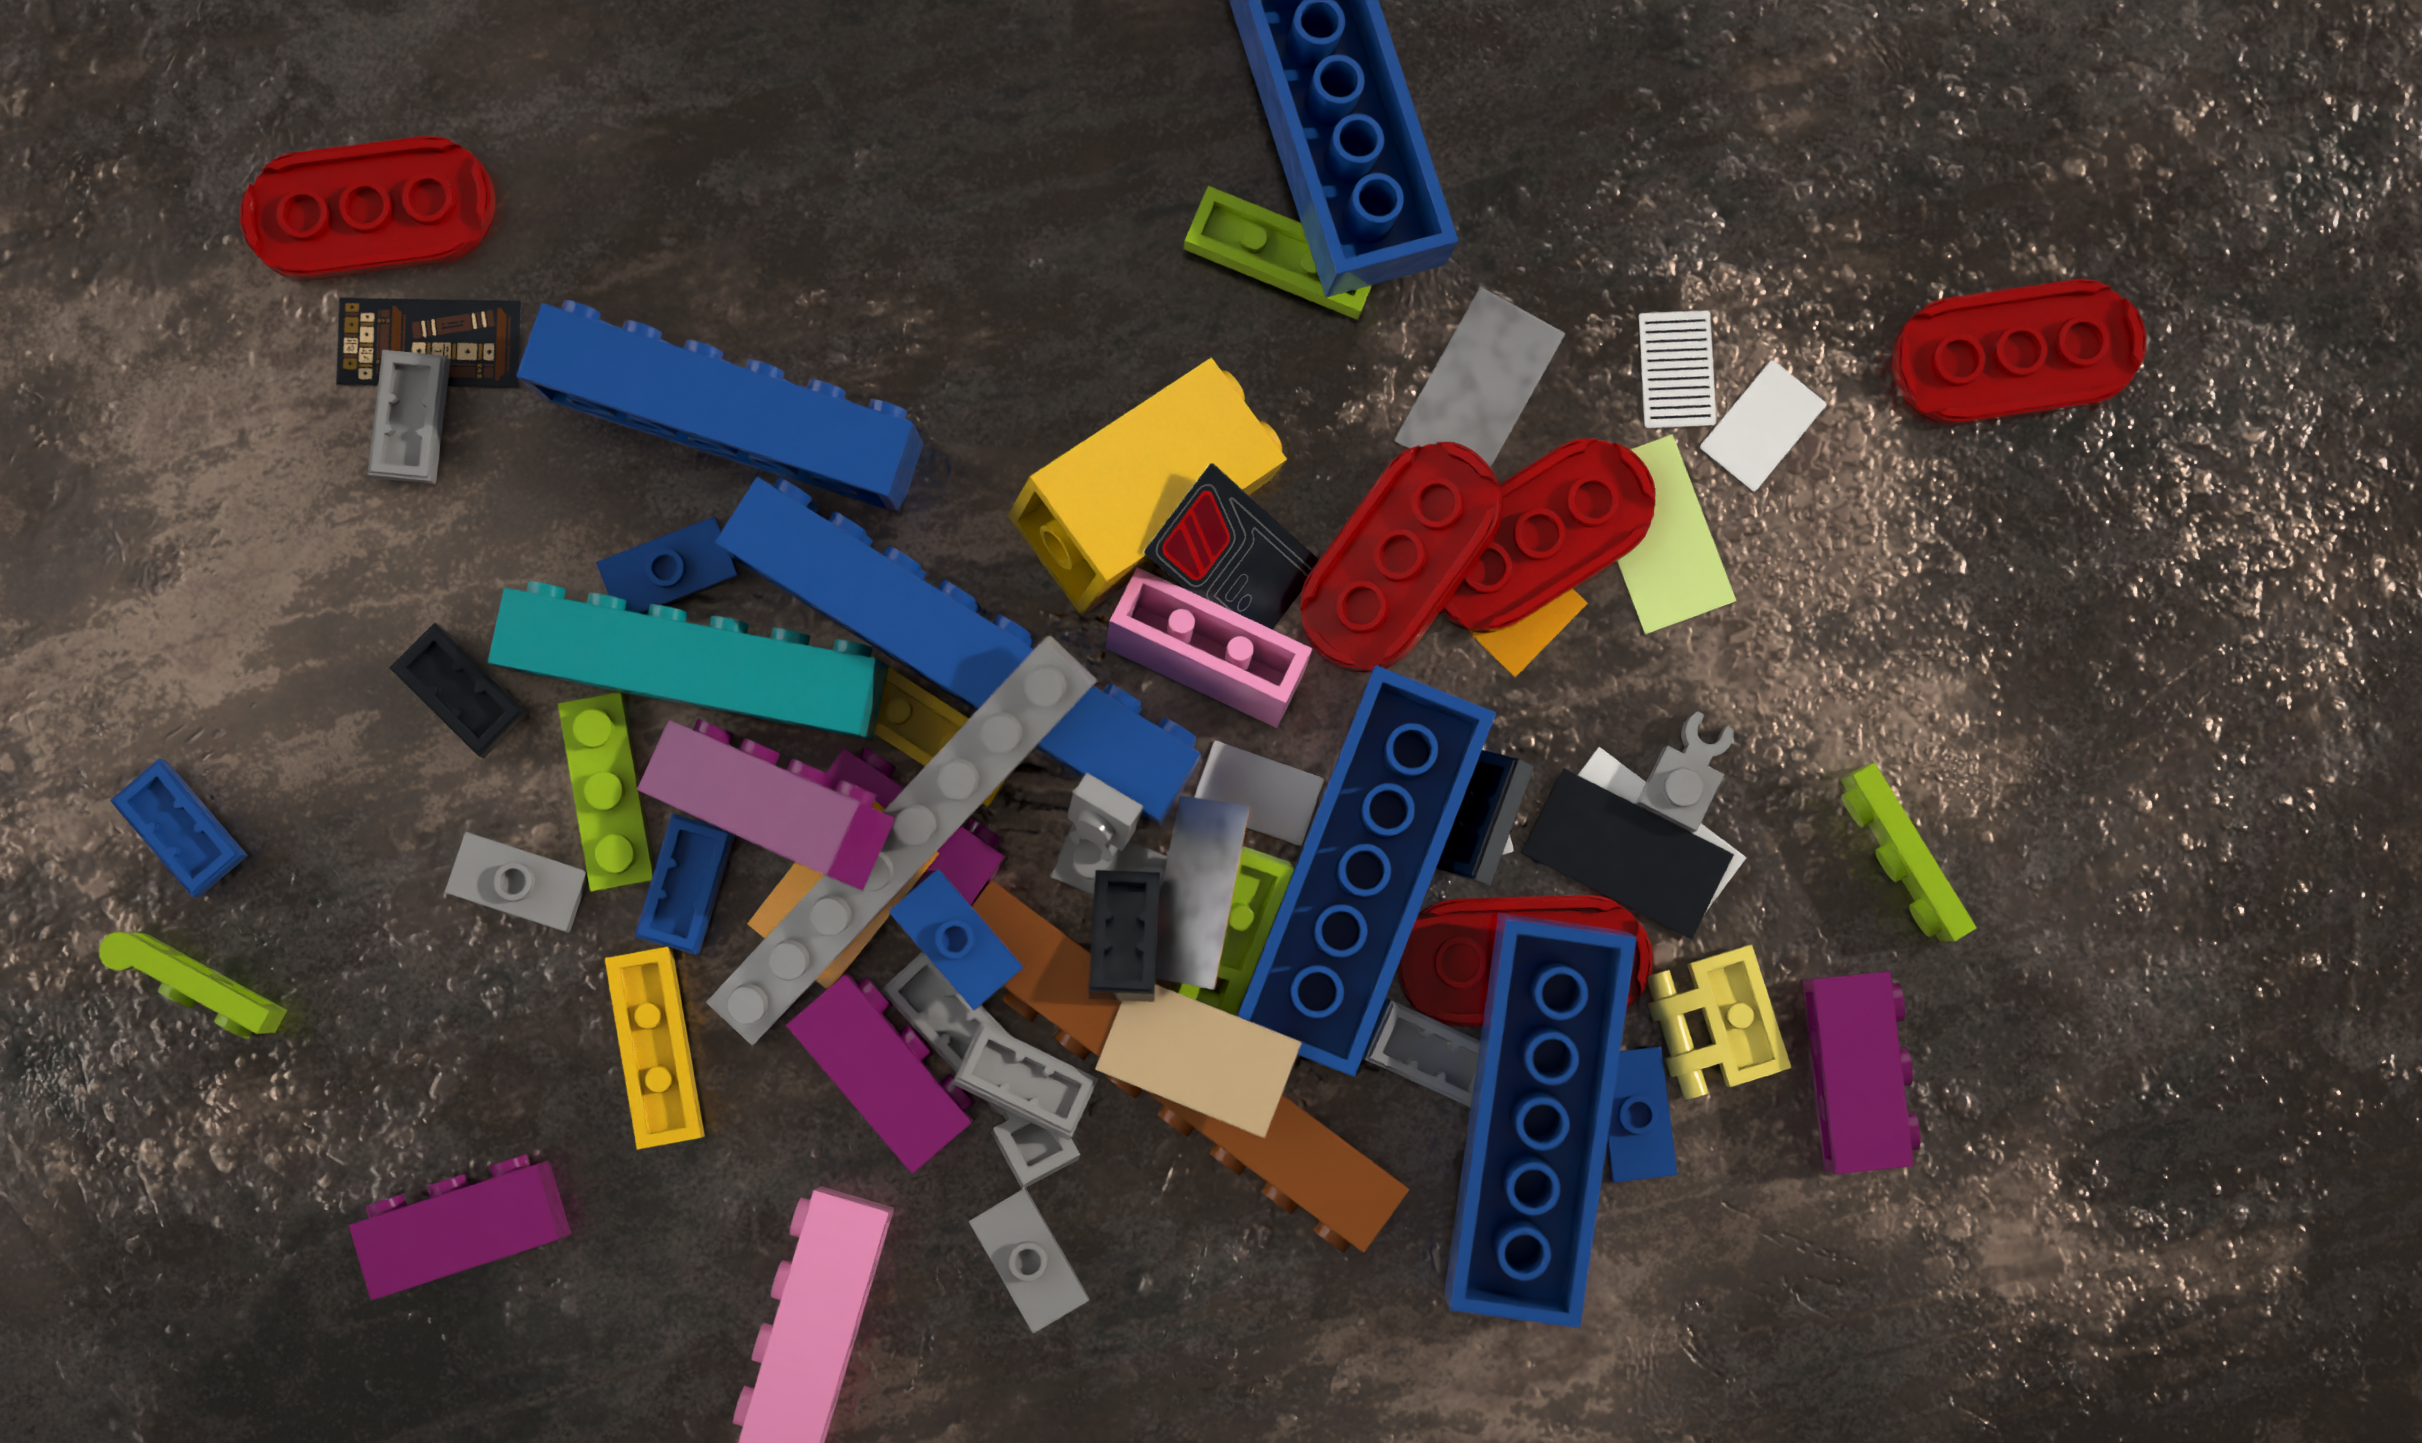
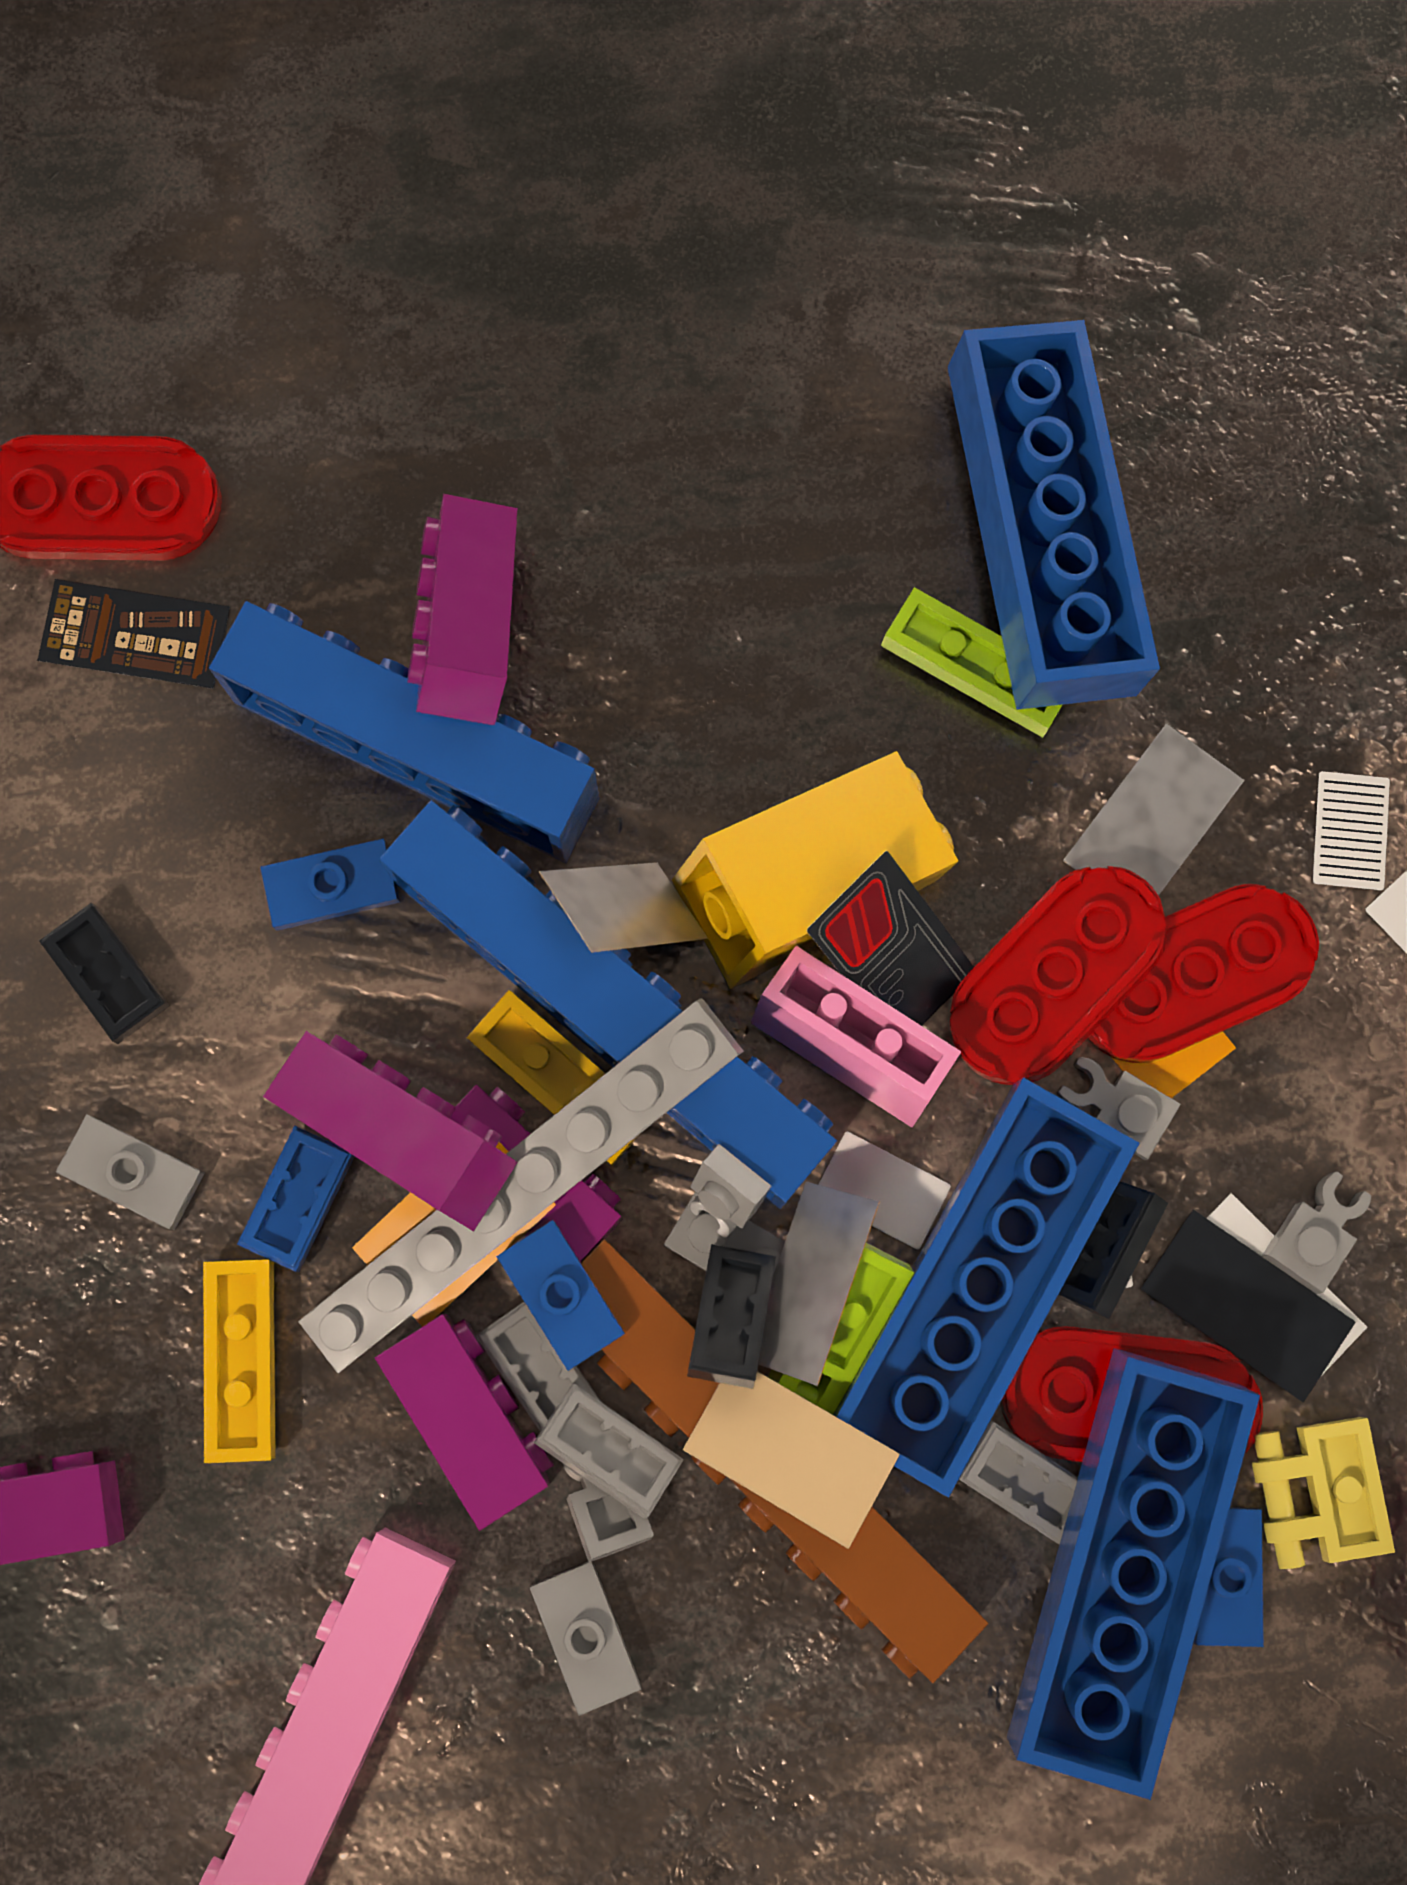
camera: 10 degrees right, 5 degrees down
light grey plate [367,350,450,484] -> none
teal brick [488,581,889,741] -> none
lime plate [558,692,655,892] -> none
yellowish green sticker [1617,434,1736,635] -> none
none -> magenta brick [407,494,518,726]
none -> flat silver sticker [539,863,708,953]
none -> light grey plate [1056,1057,1181,1160]

